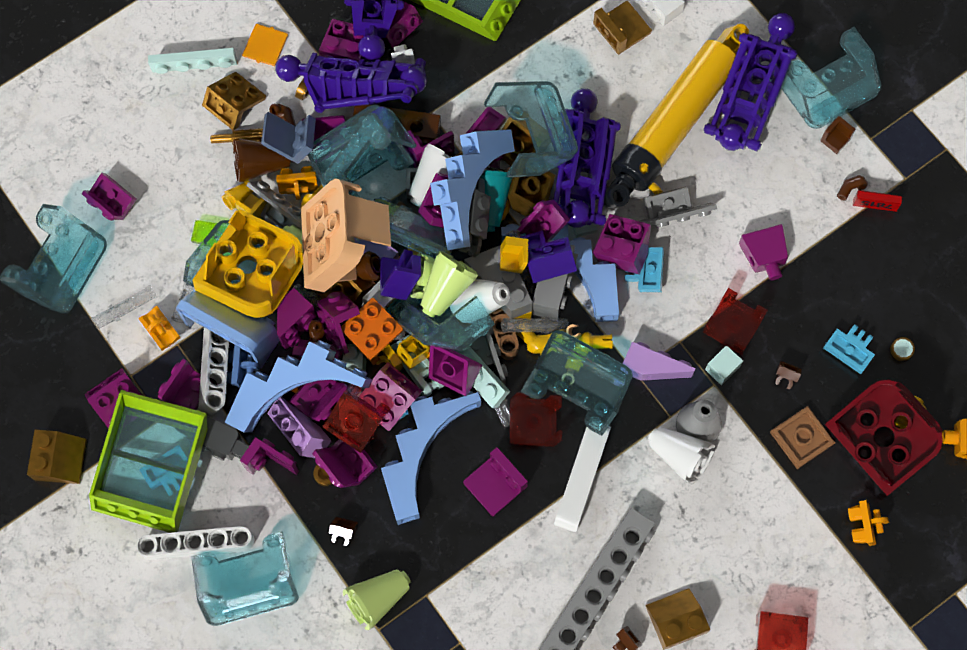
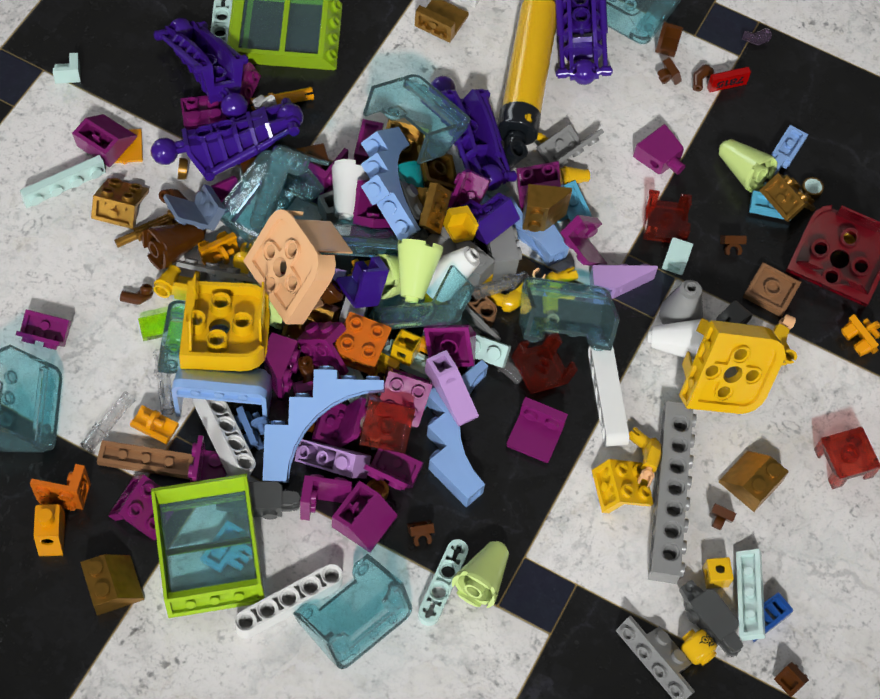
camera: 35 degrees left, 10 degrees down
none -> orange bracket [30,464,91,511]
none -> light orange torso [34,504,65,556]
none -> magenta slope [72,114,137,167]
none -> medium nougat plate [97,440,194,480]
none -> reddish brown arm [120,284,153,305]
none -> light orange pin [250,87,314,111]
none -> magenta slope [332,481,398,553]
none -> pearl gold bracket [416,182,452,234]
none -> light aqua beam [418,539,469,626]
none -> lavender slope [425,350,479,427]
none -> pearl gold slope [522,184,572,232]
none -> yellow cone [560,166,590,185]
none -> magenta bracket [560,215,607,266]
none -> yellow bracket [592,459,654,513]
none -> yellow arm [629,427,662,487]
none -> reddish brown tile [657,57,682,85]
none -> yellow piece [679,318,785,414]
none -> dark grey piece [716,300,753,324]
none -> yellowish green cone [719,139,778,193]
none -> clear purple arm [742,28,772,45]
none -> pearl gold bracket [759,173,816,222]
none -> light blue hinge [771,125,808,176]
none -> yellow arm [773,314,797,366]

